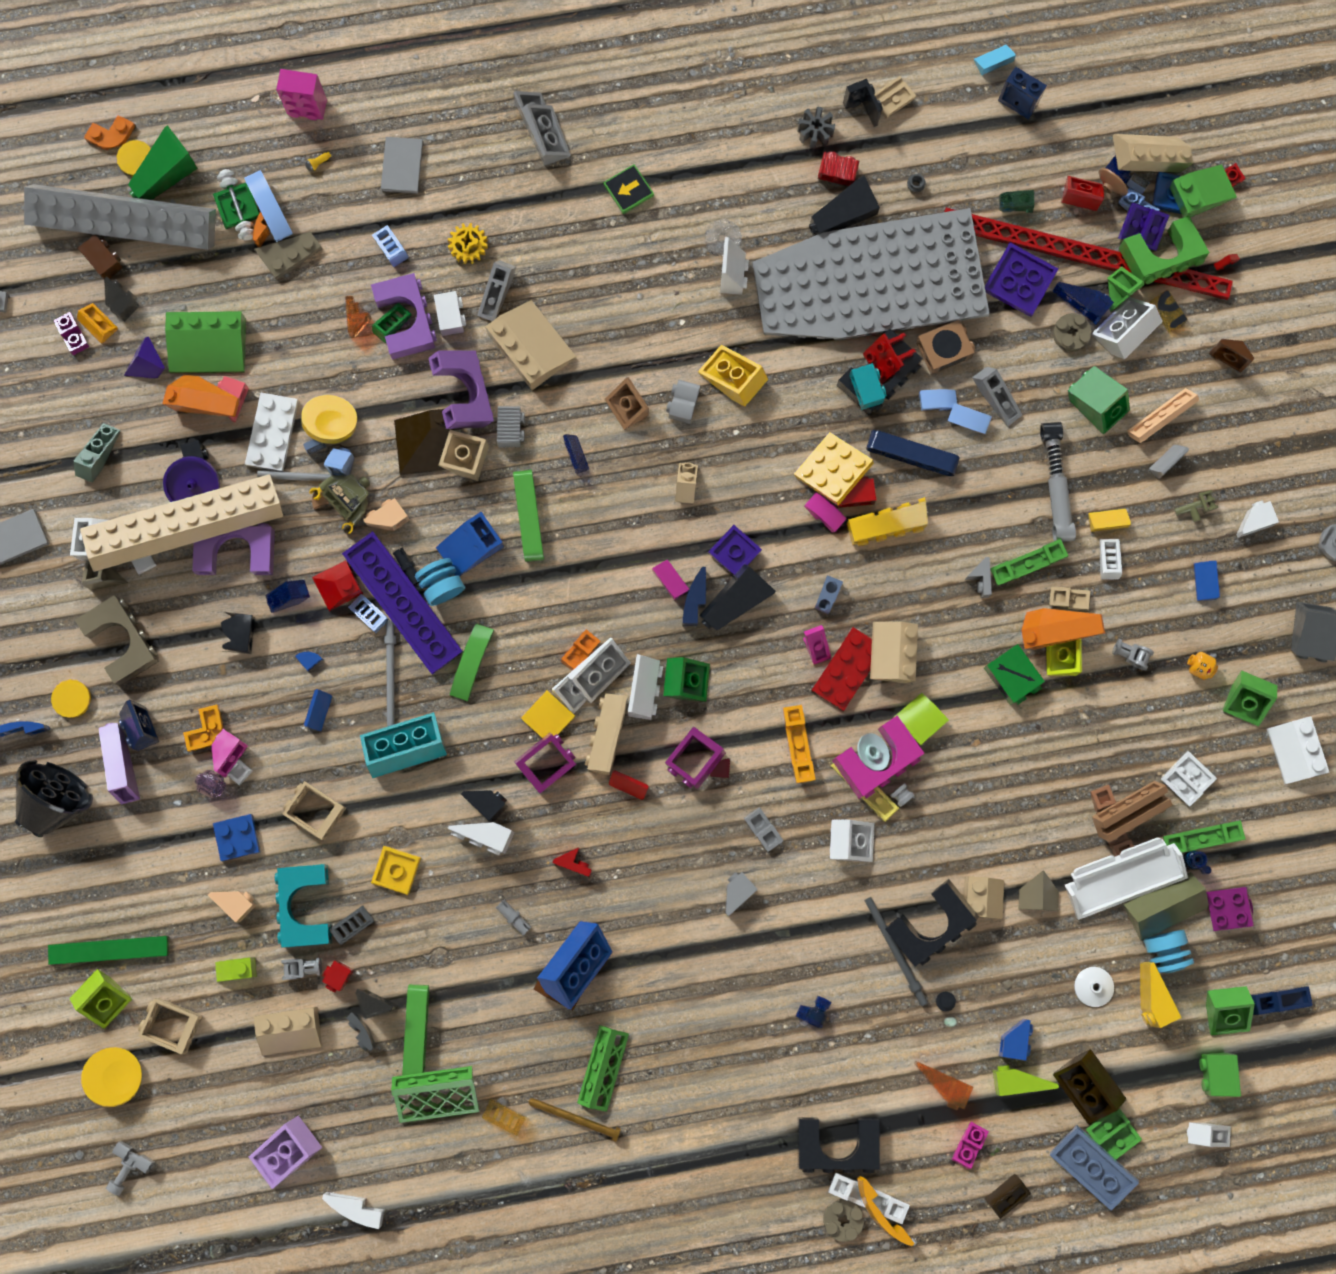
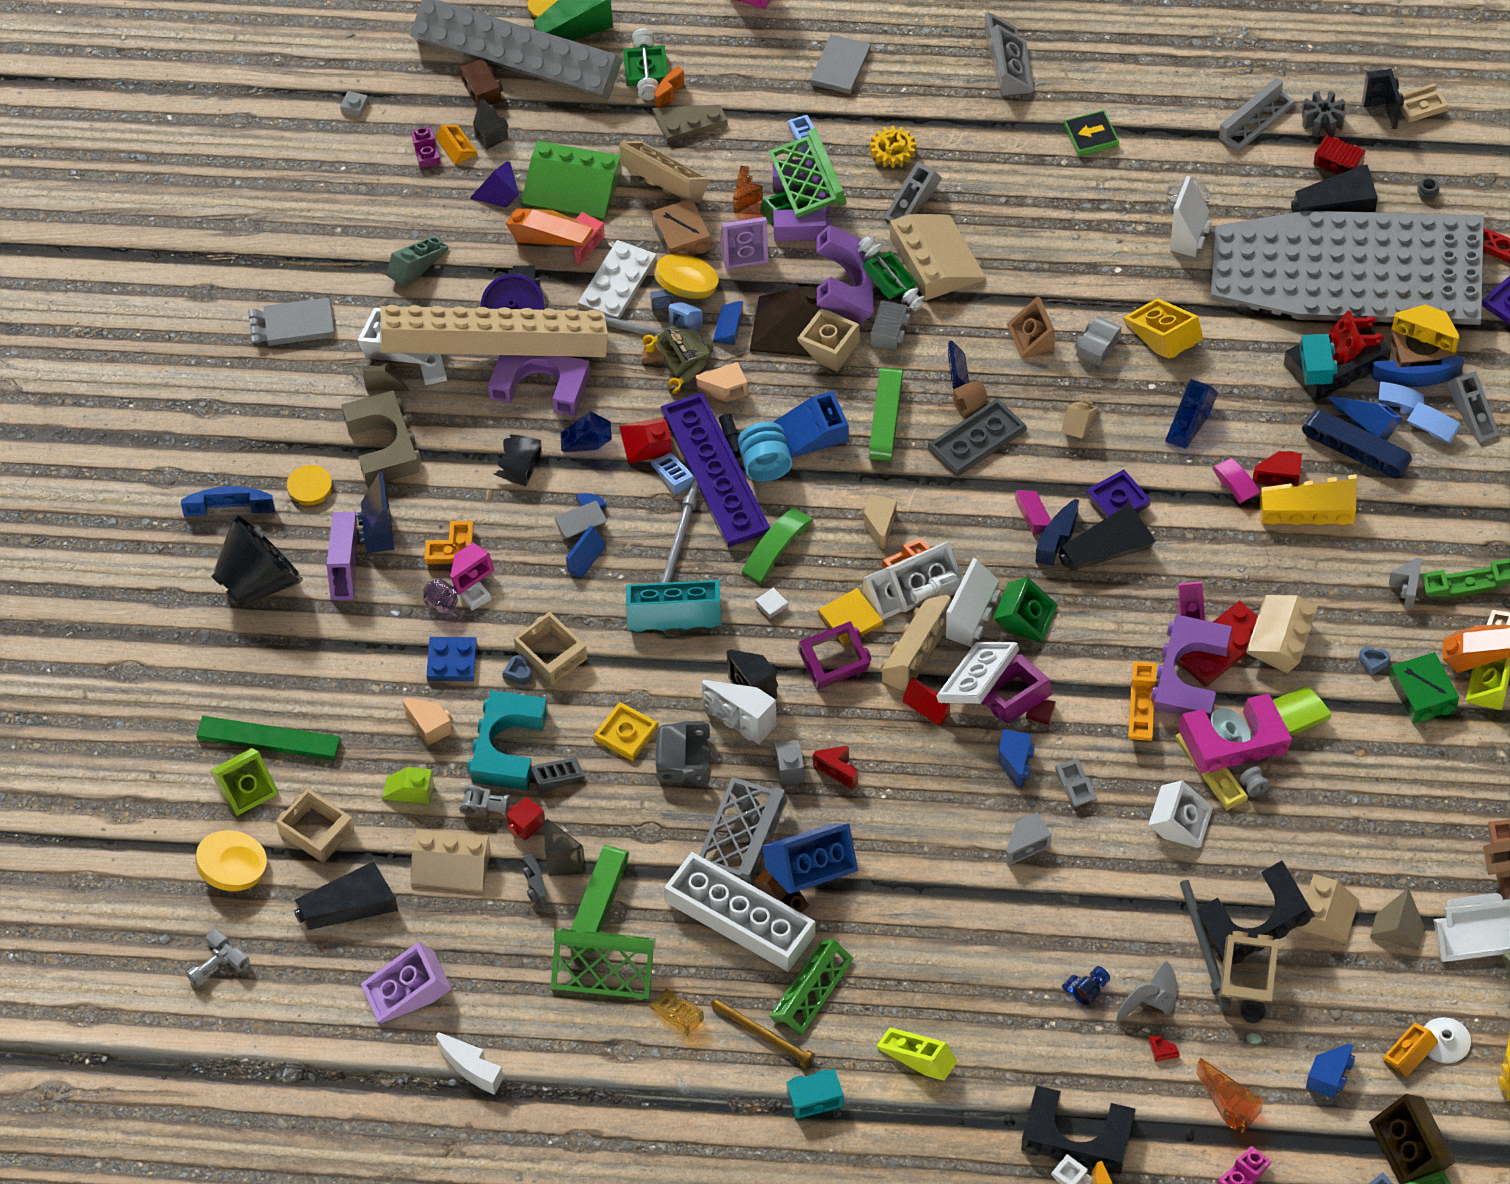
camera: 20 degrees right, 25 degrees down
light blue slope [244,170,293,242] -> none
yellow piece [305,152,332,172] -> none
white piece [434,291,466,336] -> none
yellow plate [794,432,874,505] -> none
sand blue leg [814,575,843,614] -> none
lime slope [992,1065,1059,1096] -> none
none -> black slope [294,861,398,930]
none -> sand blue tile [502,655,532,685]
none -> light grey slope [554,500,607,539]
none -> tan slope [619,141,710,203]
none -> medium nougat brick [651,198,711,256]
none -> dark grey piece [656,721,710,786]
none -> white brick [664,852,815,972]
none -> light grey fence [699,777,787,885]
none -> blue slope [713,301,744,345]
none -> lavender slope [720,217,768,269]
none -> white tile [755,587,788,619]
none -> bright green fence [768,128,847,218]
none -> light grey slope [774,740,805,786]
none -> teal brick [786,1069,844,1119]
none -> green plate [858,236,925,312]
none -> tan slope [861,494,897,550]
none -> neon yellow slope [876,1028,958,1081]
none -> white arm [910,570,962,604]
none -> dark grey tile [928,398,1027,477]
none -> white tile [937,642,1019,704]
none -> medium nougat brick [953,382,987,419]
none -> blue slope [998,729,1035,787]
none -> light grey piece [1117,961,1177,1023]
none -> red tile [1148,1036,1180,1062]
none -> medium lavender arch [1151,614,1232,722]
none -> clear blue slope [1165,379,1218,449]
none -> light grey fence [1219,77,1295,153]
none -> tan window [1219,931,1279,1003]
none -> blue slope [1329,396,1403,440]
none -> sand blue tile [1359,647,1390,676]
none -> blue slope [1371,356,1464,387]
none -> light orange slope [1382,1022,1438,1077]
none -> yellow slope [1392,304,1459,353]

